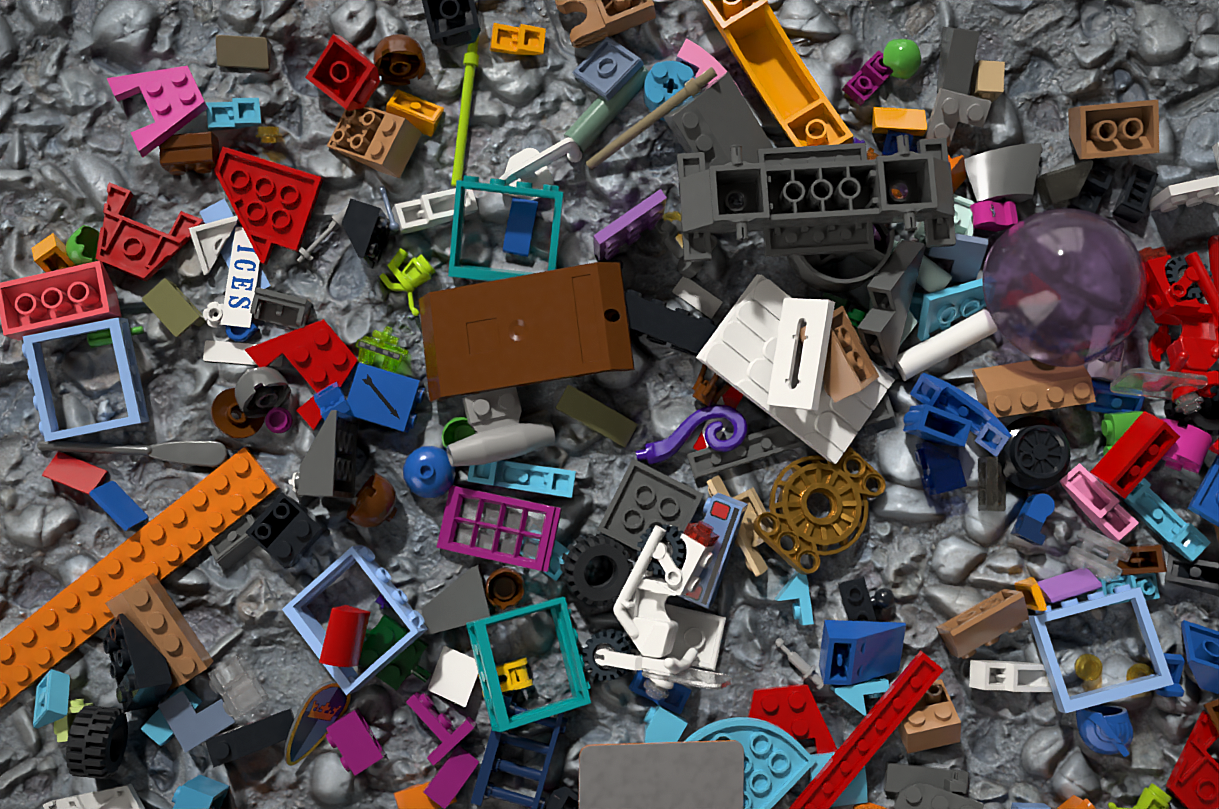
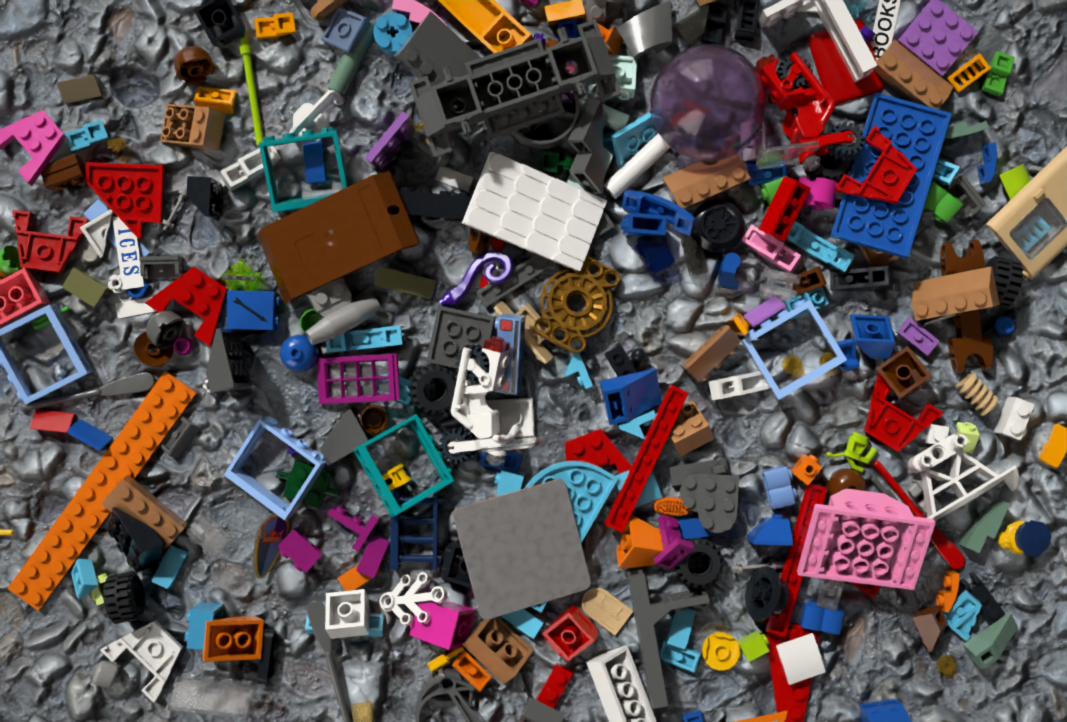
camera: 15 degrees left, 5 degrees up
sand blue tile [158,691,235,753] -> none
black slope [205,708,295,768] -> none
black slope [245,492,328,569] -> none
red slope [305,34,380,111] -> none
blue slope [314,382,350,421] -> none
red brick [319,605,371,667] -> none
reddish brown cylinder [346,473,397,528] -> none
sand blue hinge [379,186,399,232] -> none
lime piece [379,248,436,317] -> none
white sticker [428,646,478,707] -> none
dark tan bar [586,67,718,170] -> none
white piece [767,298,835,411] -> none
light grey piece [775,638,825,690] -> none
medium nougat slope [799,306,879,403] -> none
sand blue tile [928,233,988,283] -> none
dark pink leg [970,201,1019,232] -> none
blue helmet [1076,704,1134,757] -> none

